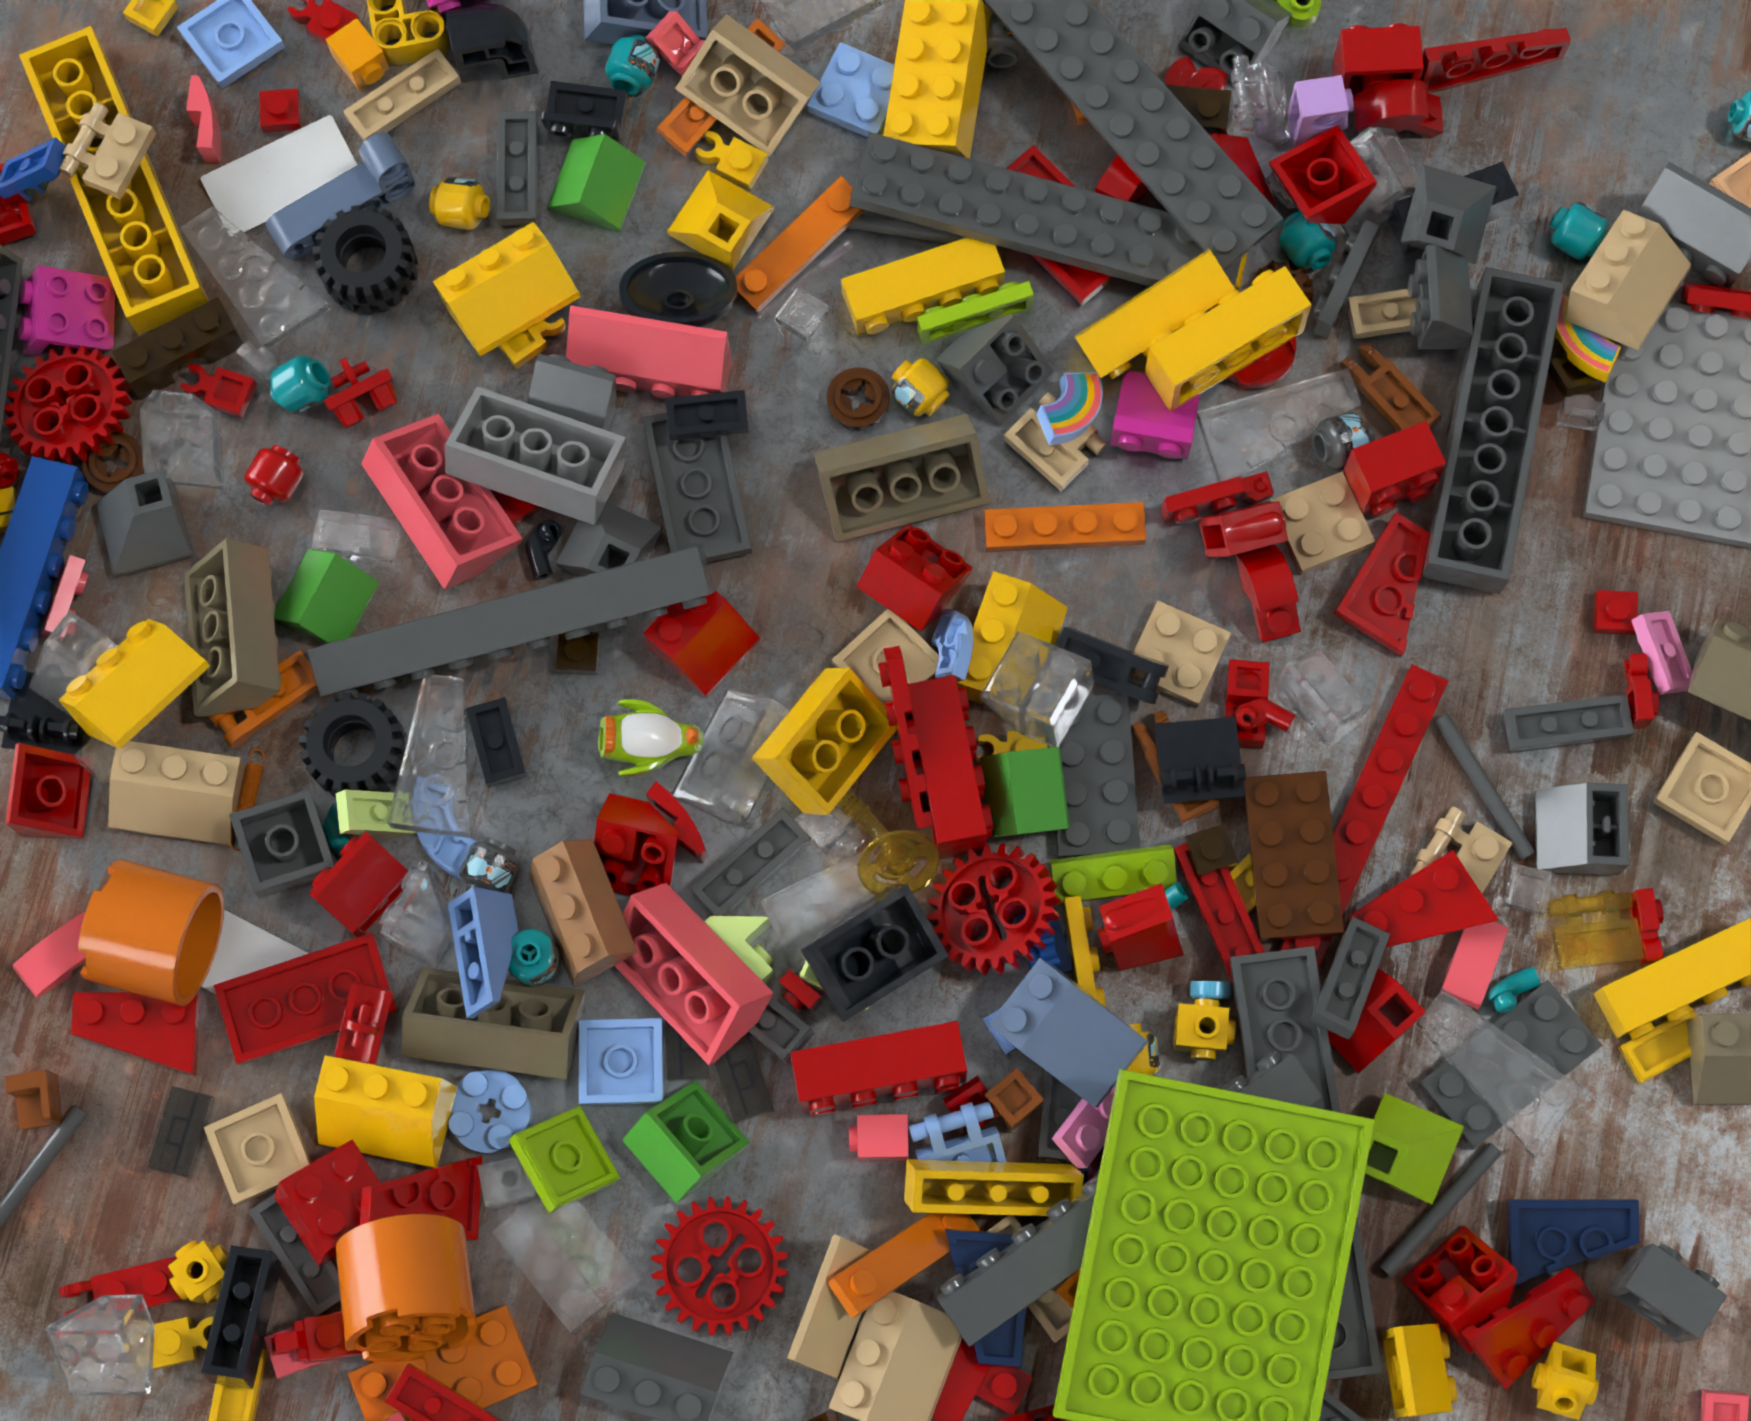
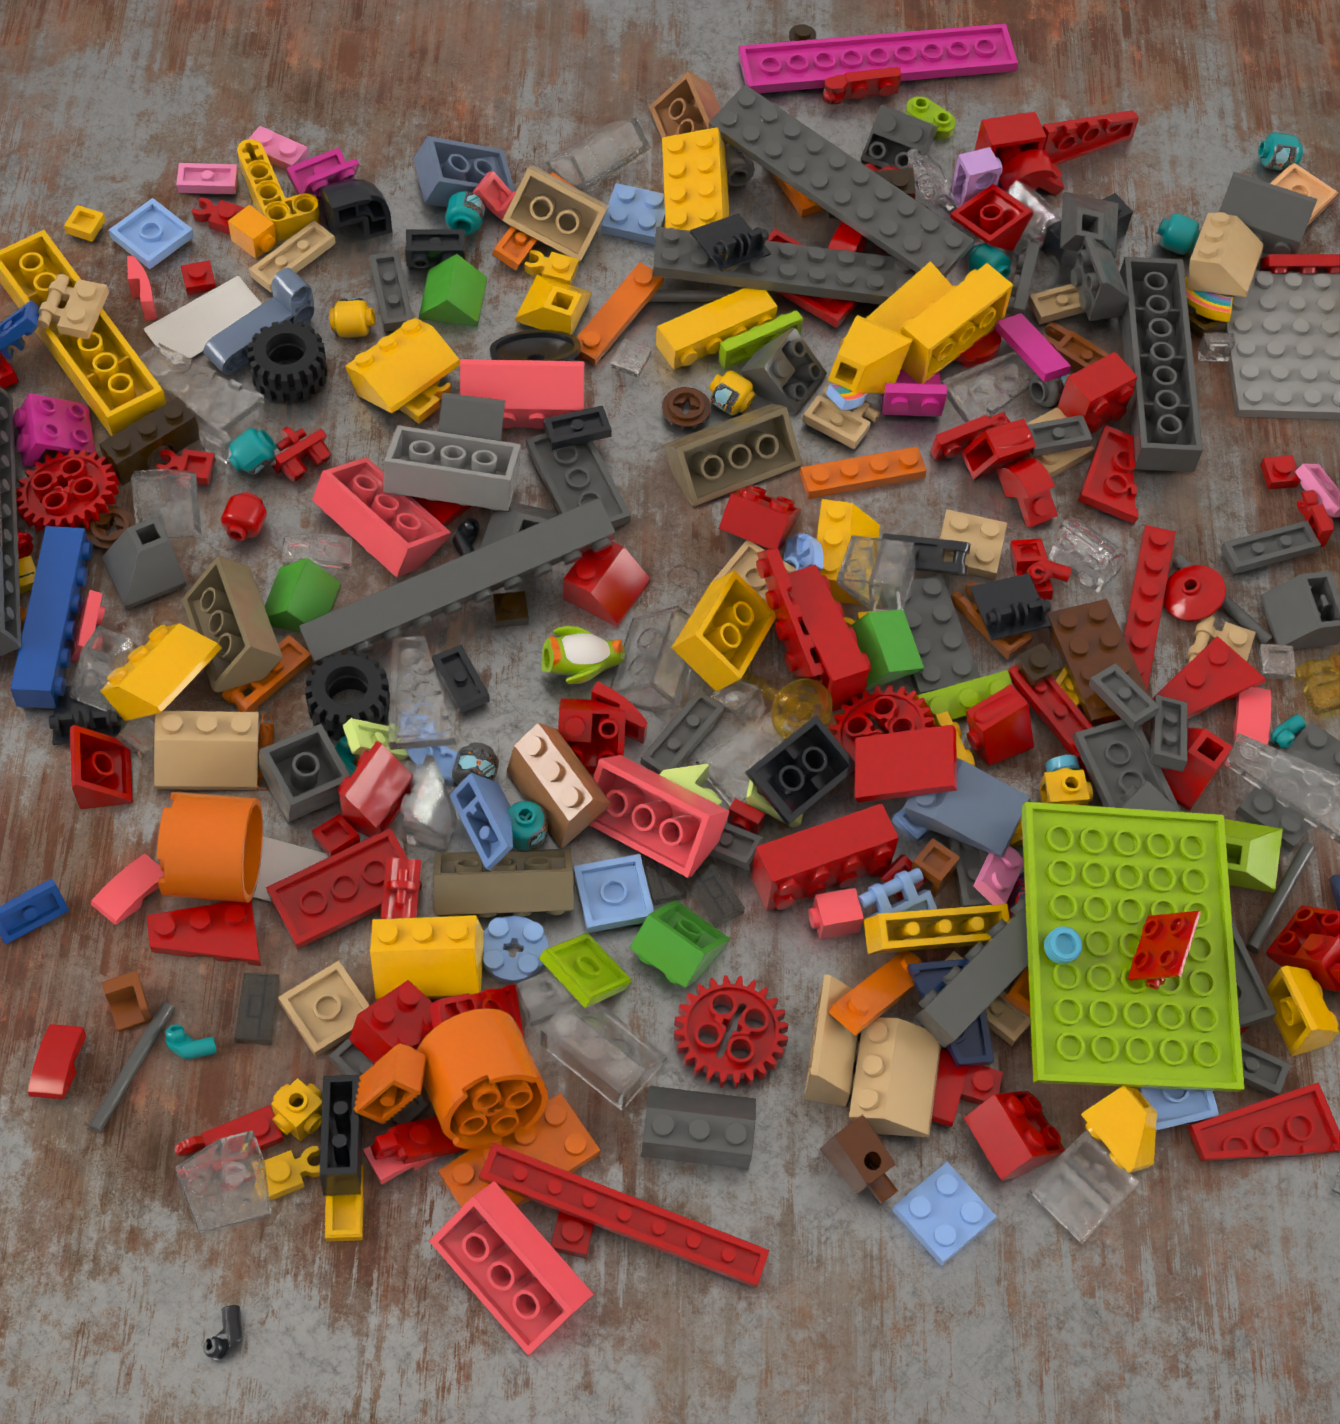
camera: 20 degrees left, 15 degrees down
none -> teal arm [165,1024,217,1060]
none -> red plate [311,813,360,857]
none -> orange brick [353,1043,427,1124]
none -> black hinge [690,213,771,272]
none -> yellow slope [828,315,913,394]
none -> red tile [855,725,957,803]
none -> dark pink tile [995,313,1071,382]
none -> dark grey plate [1027,415,1093,457]
none -> medium azure tile [1044,926,1082,964]
none -> dark grey plate [1089,663,1160,730]
none -> red hinge [1128,911,1201,990]
none -> red dish [1163,565,1226,622]

